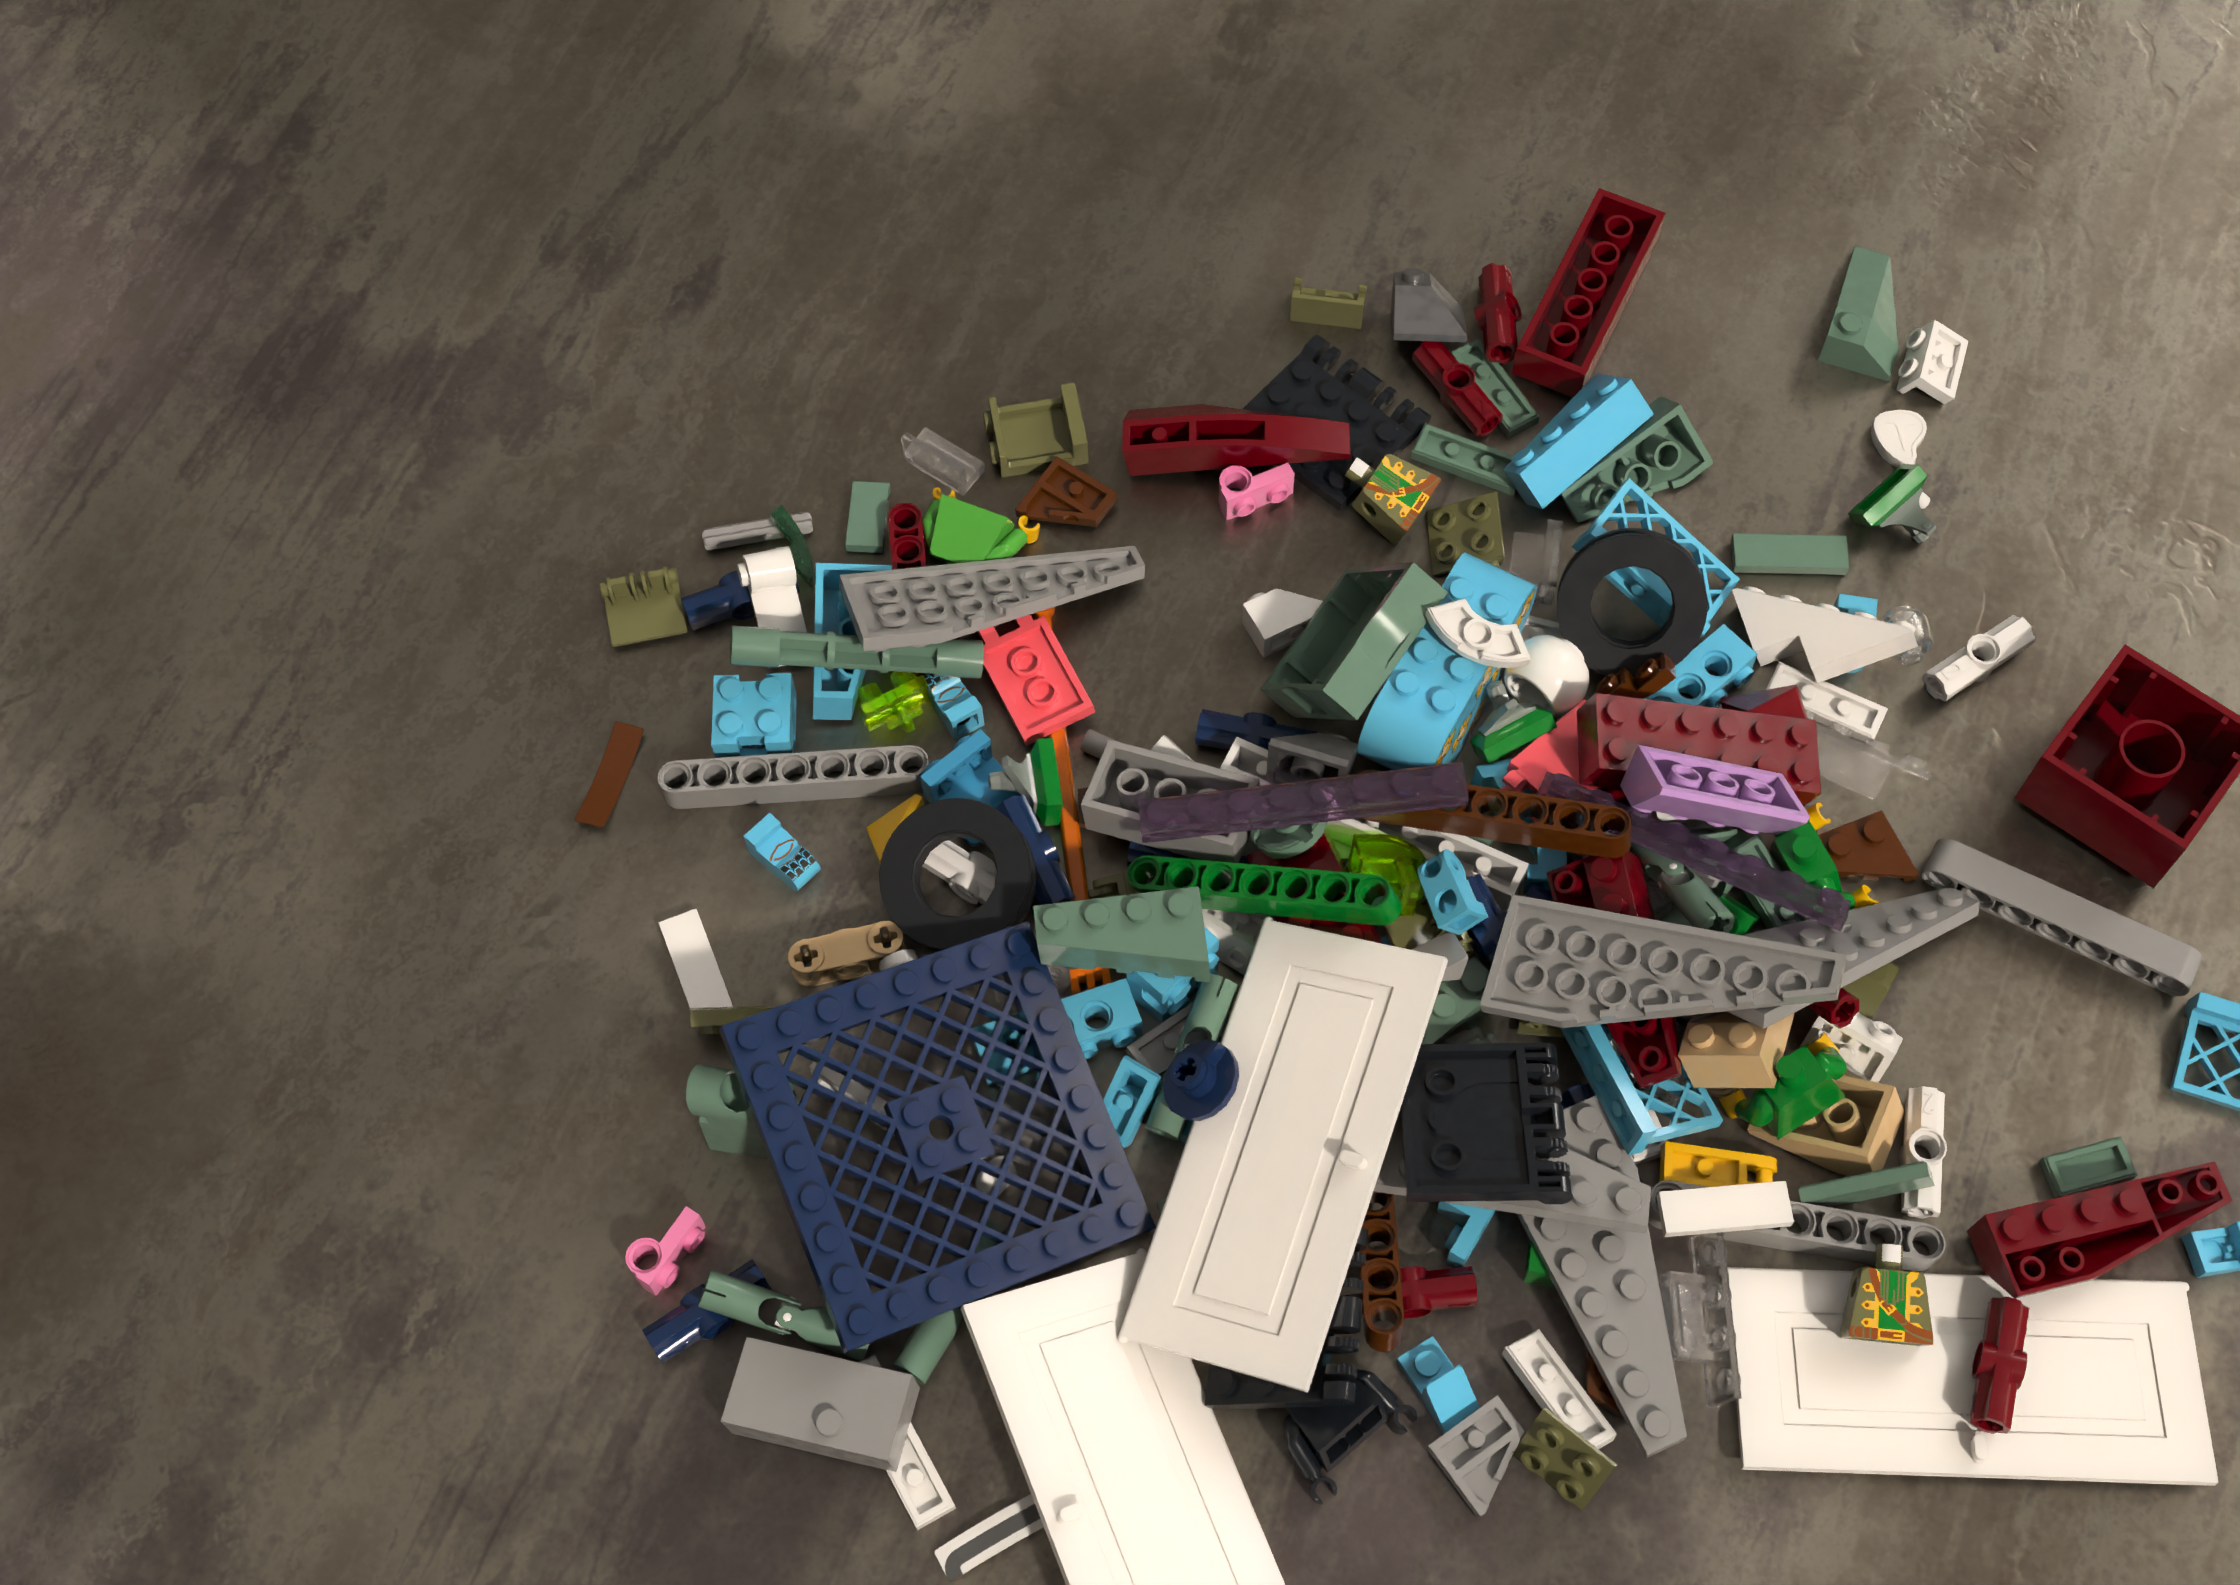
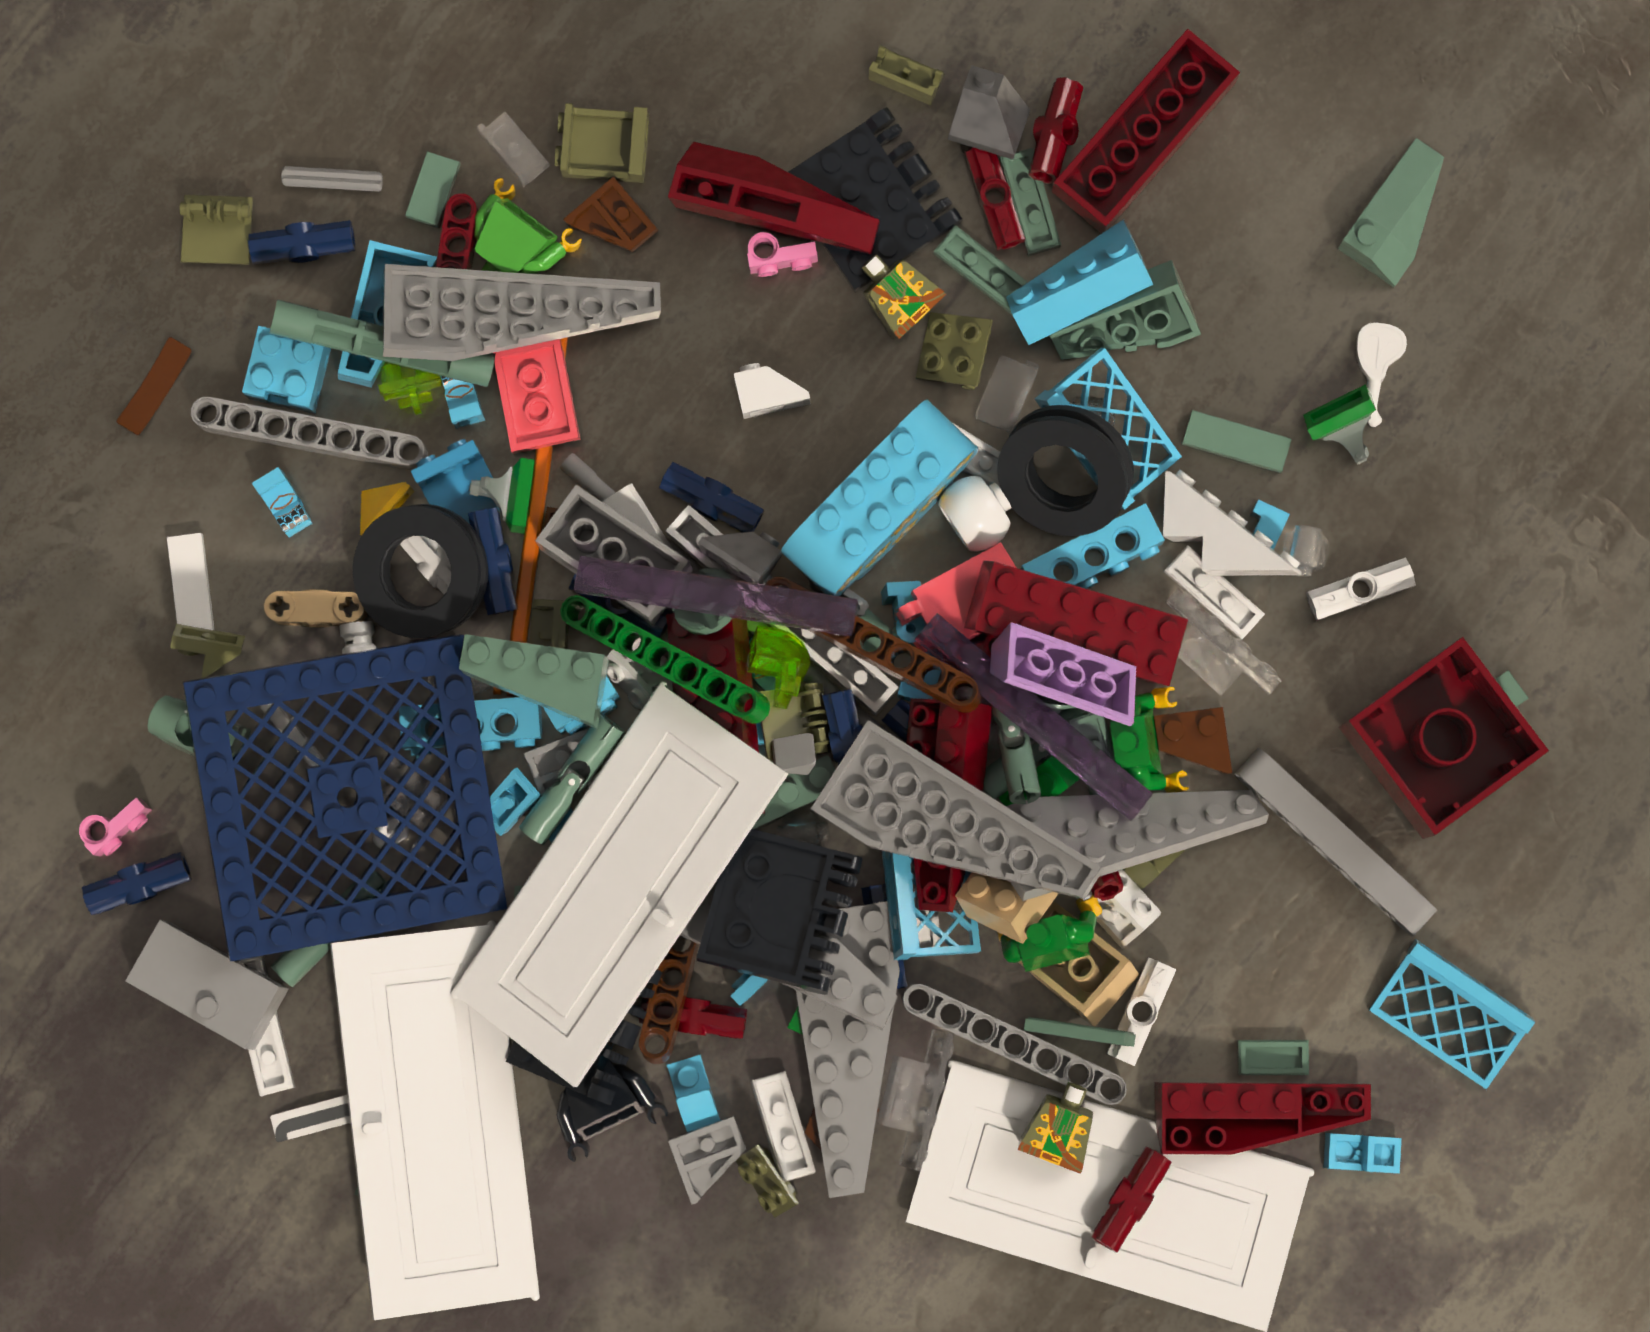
camera: 20 degrees right, 20 degrees up
sand green piece [698,1270,869,1361] -> none
white door [737,546,807,669] -> none
clear green slope [770,505,815,588] -> none
dark blue piece [1163,1040,1239,1121] -> none
sand green tile [1260,562,1448,720] -> none
medium azure leg [1417,849,1488,935] -> none
white tile [1425,599,1531,668] -> none
green piece [1470,680,1557,764] -> none
reddish brown slope [1595,653,1676,699] -> none
white tile [1657,1181,1794,1237] -> none
yellow plate [1659,1141,1777,1187] -> none
dark red slope [1720,684,1808,719] -> none
white bracket [1896,320,1968,404] -> none

